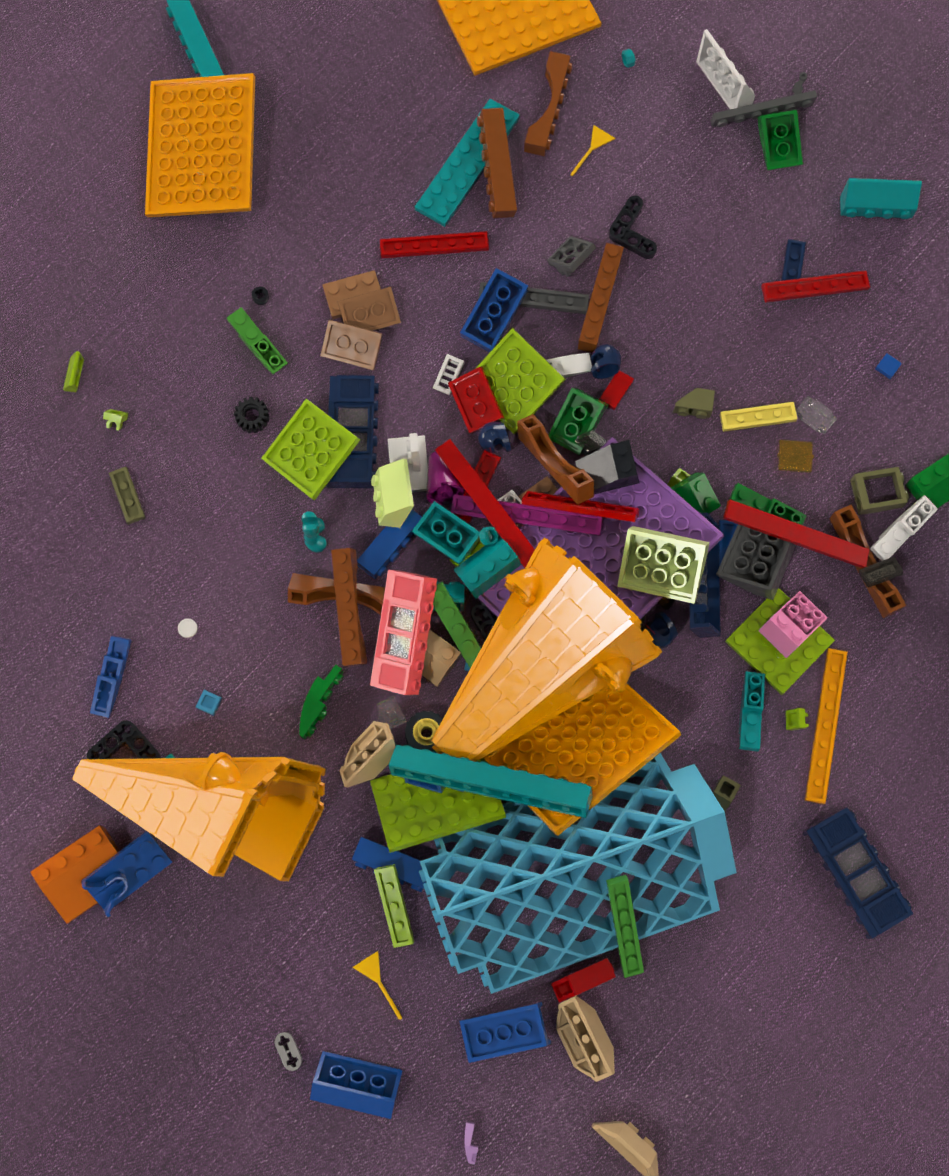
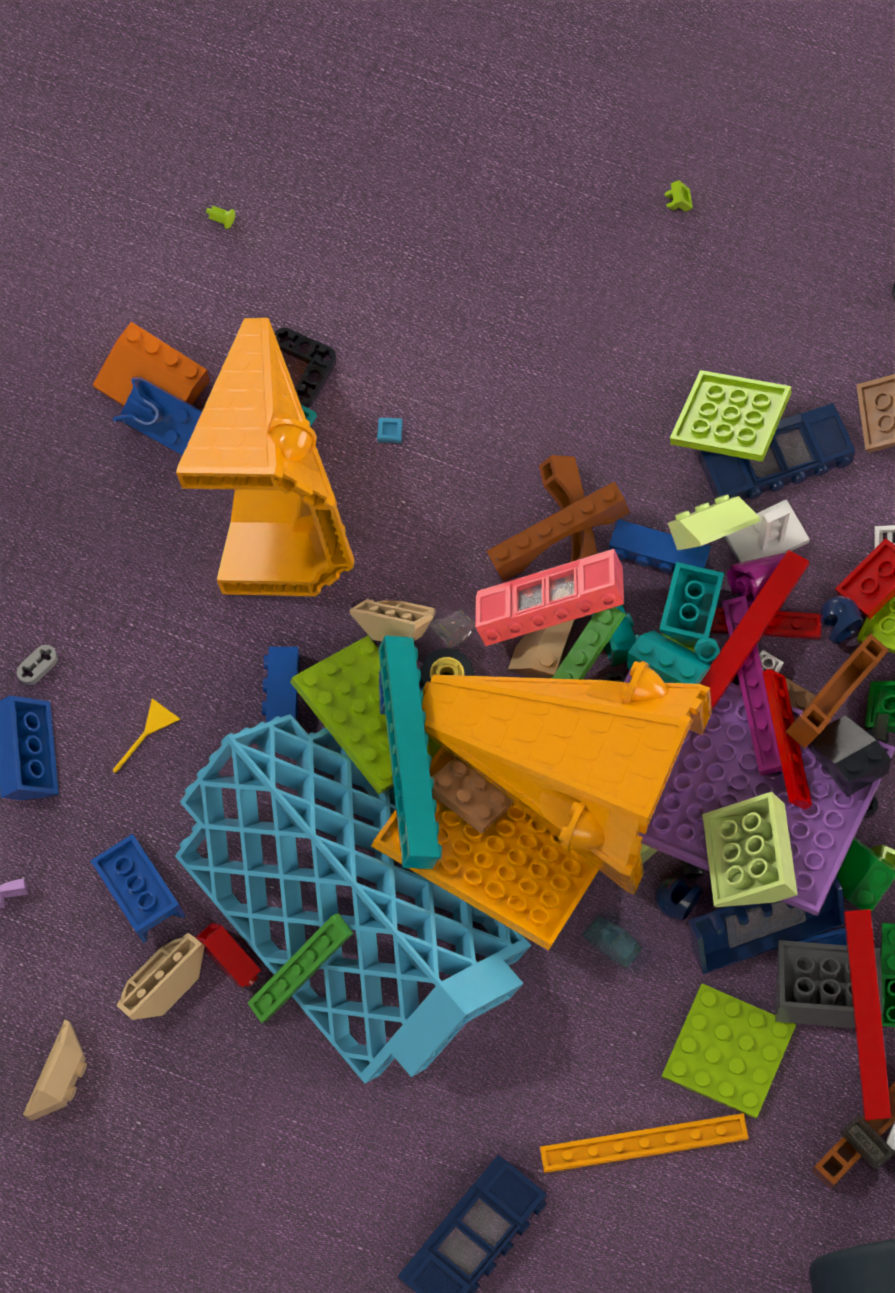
camera: 75 degrees right, 5 degrees down
lime slope [63,351,84,393] -> none
blue slope [90,636,131,718] -> none
olive tile [109,466,146,525] -> none
white piece [178,619,198,638] -> none
bright green slope [227,307,288,375] -> none
black tyre [234,397,269,433] -> none
green slope [299,664,344,740] -> none
teal piece [301,511,327,553] -> none
lime plate [374,864,415,948] -> none
olive slope [712,775,741,812] -> none
teal slope [738,671,765,752] -> none
bright pink slope [759,591,828,658] -> none
lime tile [786,708,809,731] -> none
none -> medium nougat plate [432,756,513,834]
none -> clear light blue slope [582,916,642,968]

